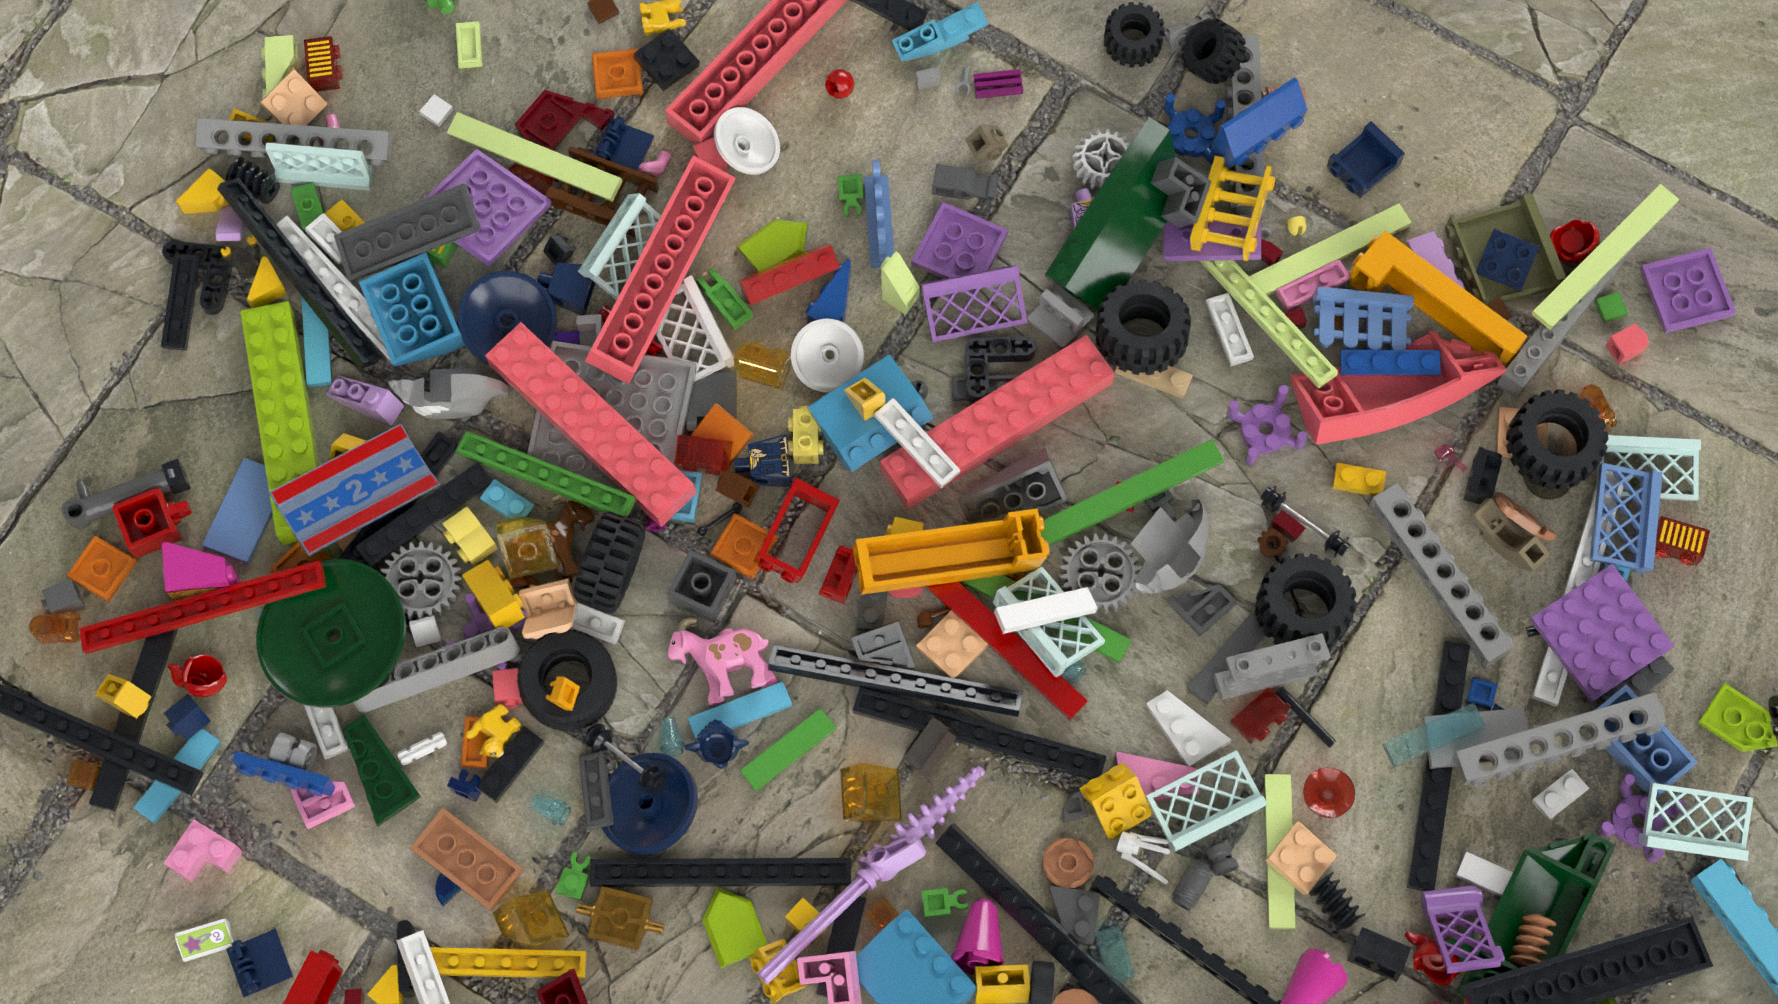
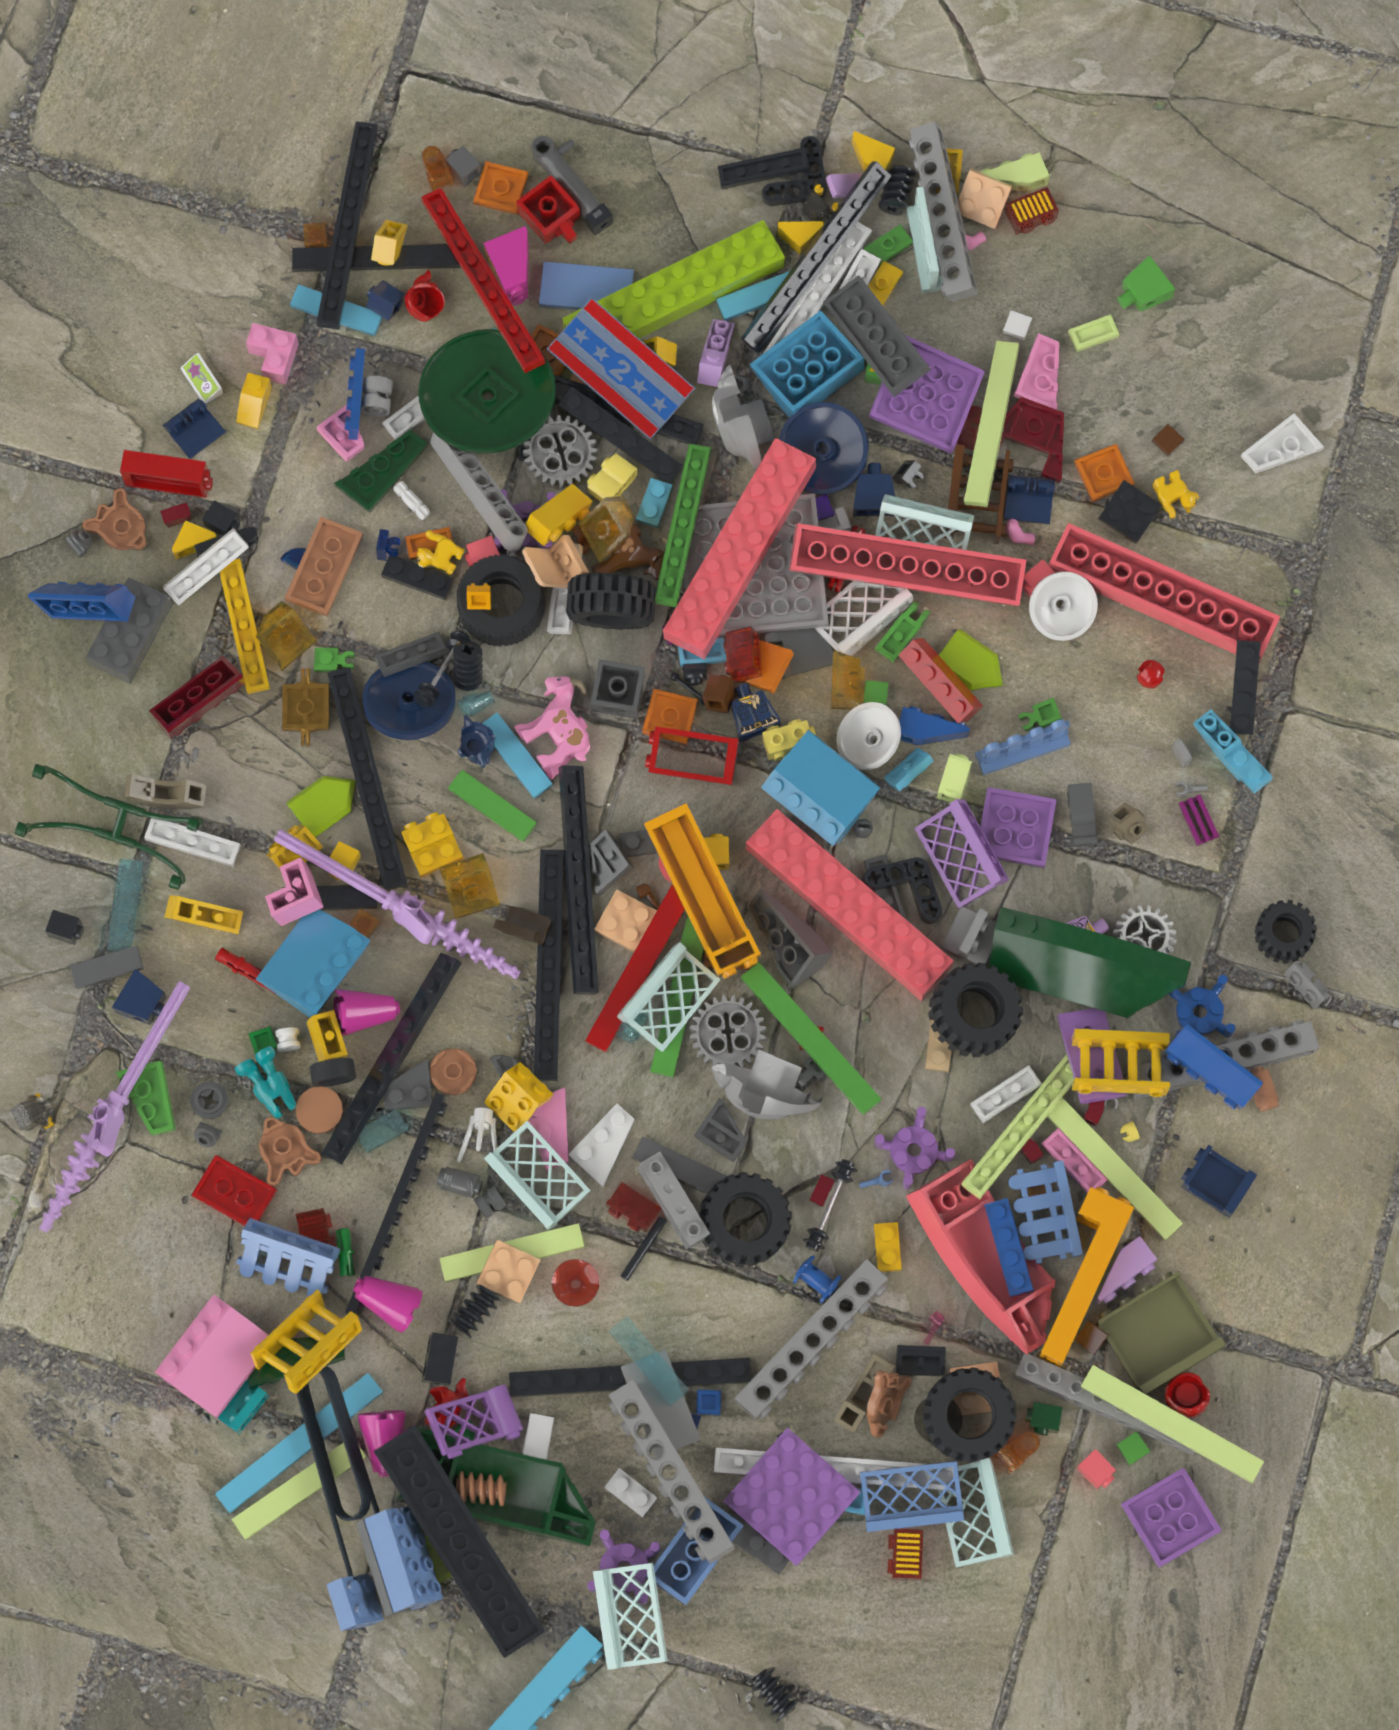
camera: 75 degrees right, 5 degrees up
white tile [409,615,441,647] -> none
clear light blue cone [531,794,571,826] -> none
red hinge [819,545,858,604] -> none
yellow slope [844,378,885,421] -> none
white plate [874,398,960,489] -> none
bright green plate [922,888,968,919] -> none
white tile [994,587,1097,634] -> none
dark grey brick [1151,157,1212,228] -> none
black tyre [1181,18,1246,84] -> none
reddish brown animal [1257,527,1289,557] -> none
dark blue hinge [1476,228,1540,291] -> none
lime tile [1697,682,1778,752] -> none
none -> black brick [202,500,241,536]
none -> yellow slope [236,372,272,429]
none -> yellow plate [401,812,464,877]
none -> black piece [453,640,483,691]
none -> black plate [682,664,707,686]
none -> blue hose [793,1256,842,1303]
none -> medium blue hand [859,1170,893,1188]
none -> bright green tile [863,680,889,706]
none -> medium azure plate [884,747,933,791]
none -> bright pink wing [1013,333,1059,410]
none -> dark green brick [1025,1402,1063,1436]

